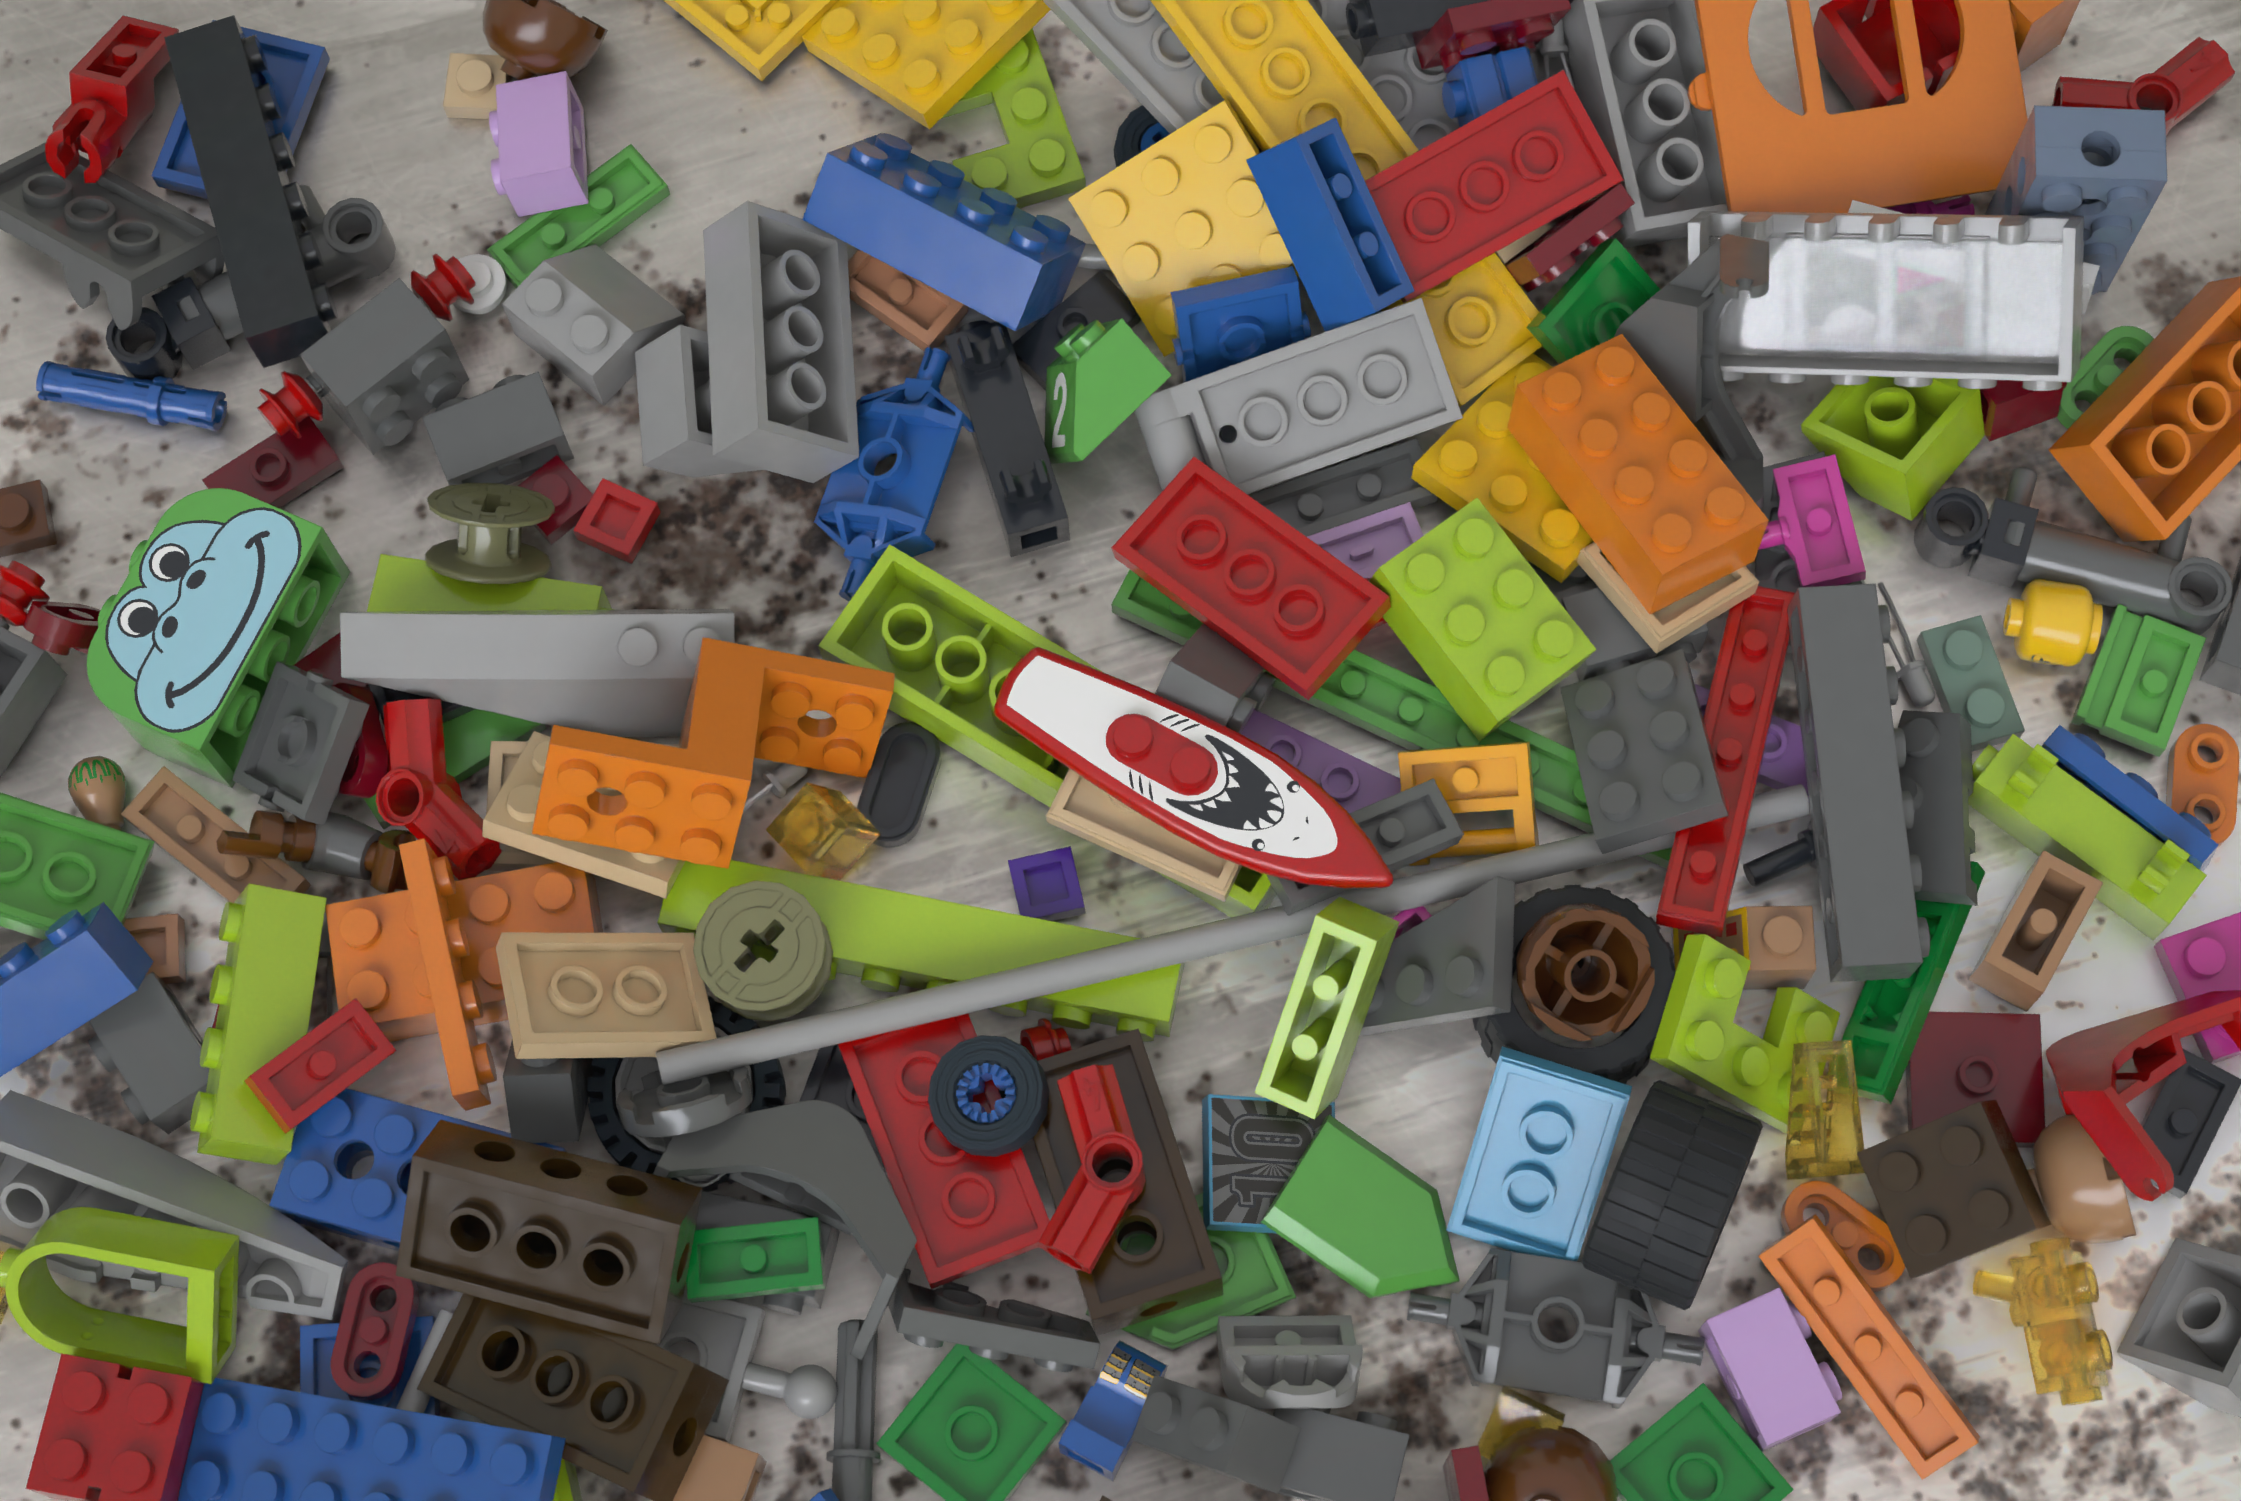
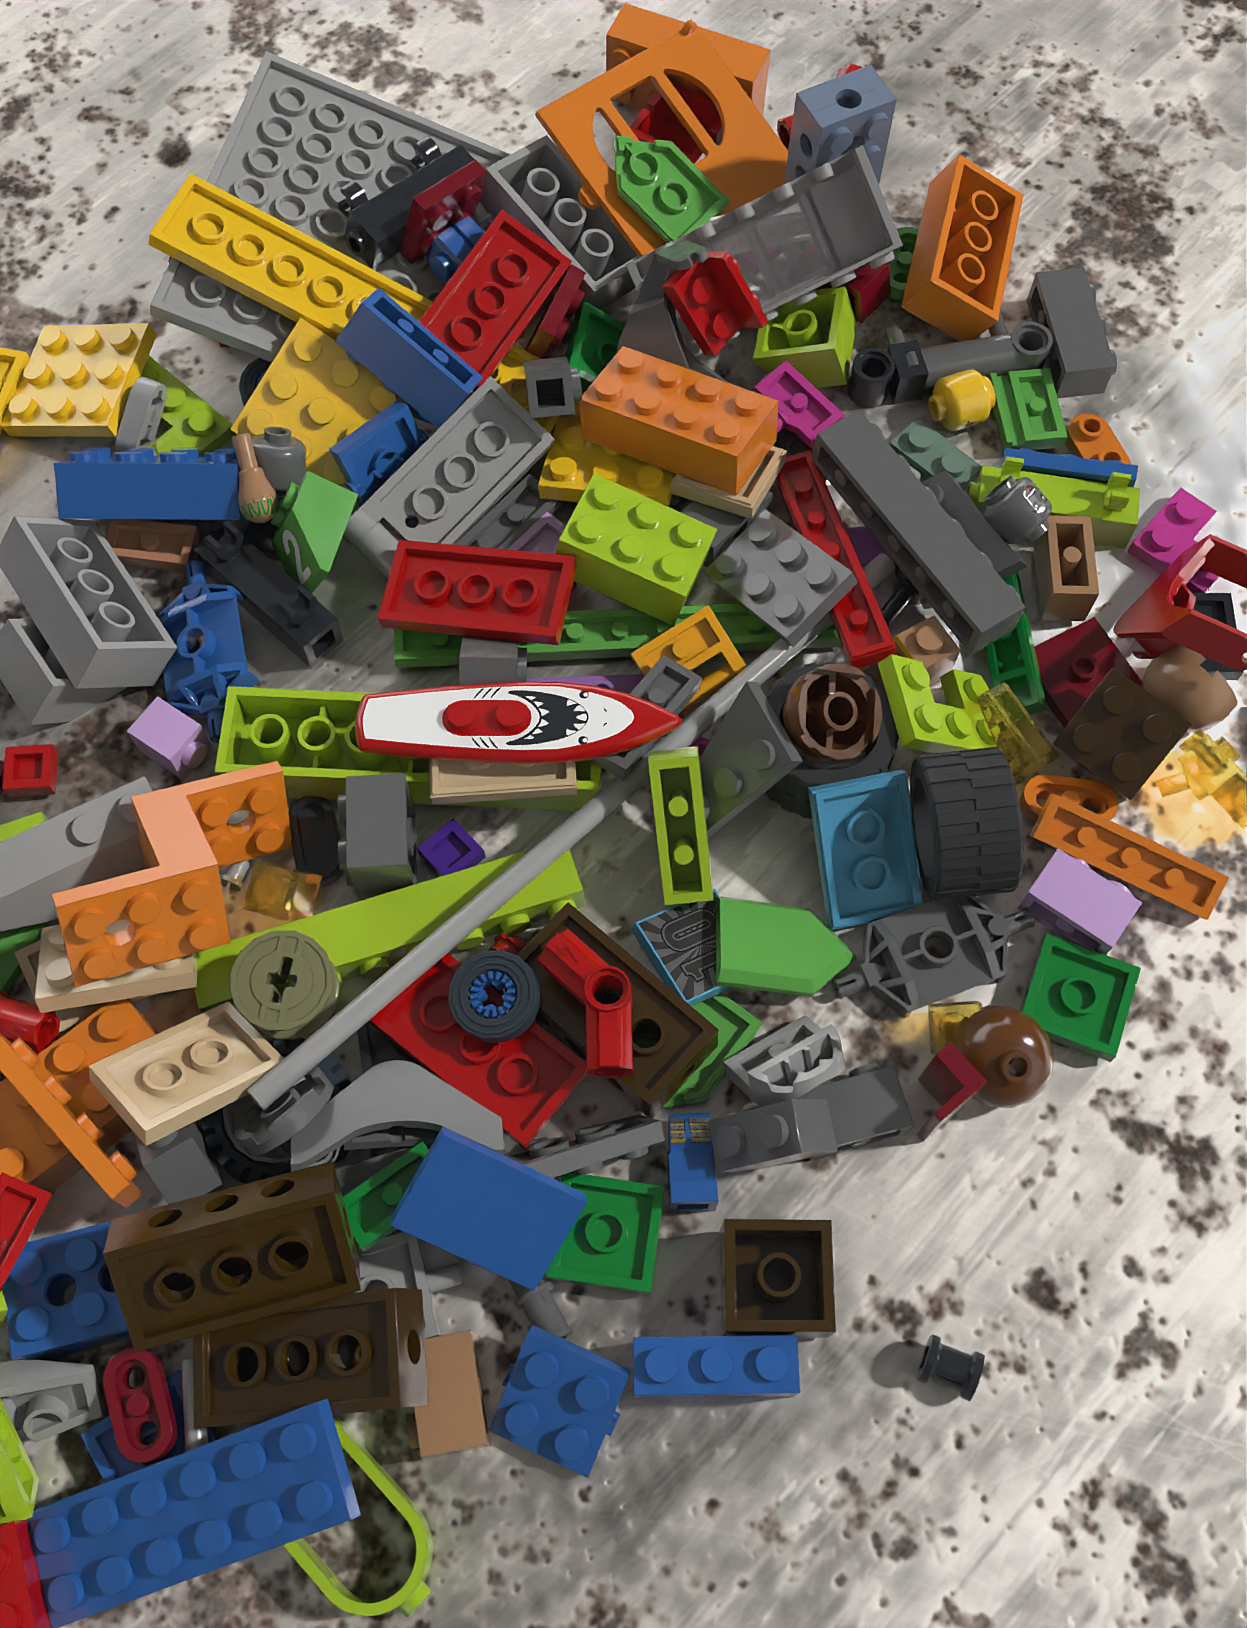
camera: 35 degrees left, 5 degrees down
none -> light grey beam [115,376,167,452]
none -> lavender brick [127,696,211,779]
none -> medium nougat piece [232,433,279,523]
none -> dark grey head [251,427,307,497]
none -> dark grey brick [338,773,417,901]
none -> blue tile [391,1127,587,1291]
none -> dark grey brick [523,357,582,418]
none -> bright green tile [614,135,730,243]
none -> red bracket [662,251,768,356]
none -> dark grey head [984,476,1052,544]

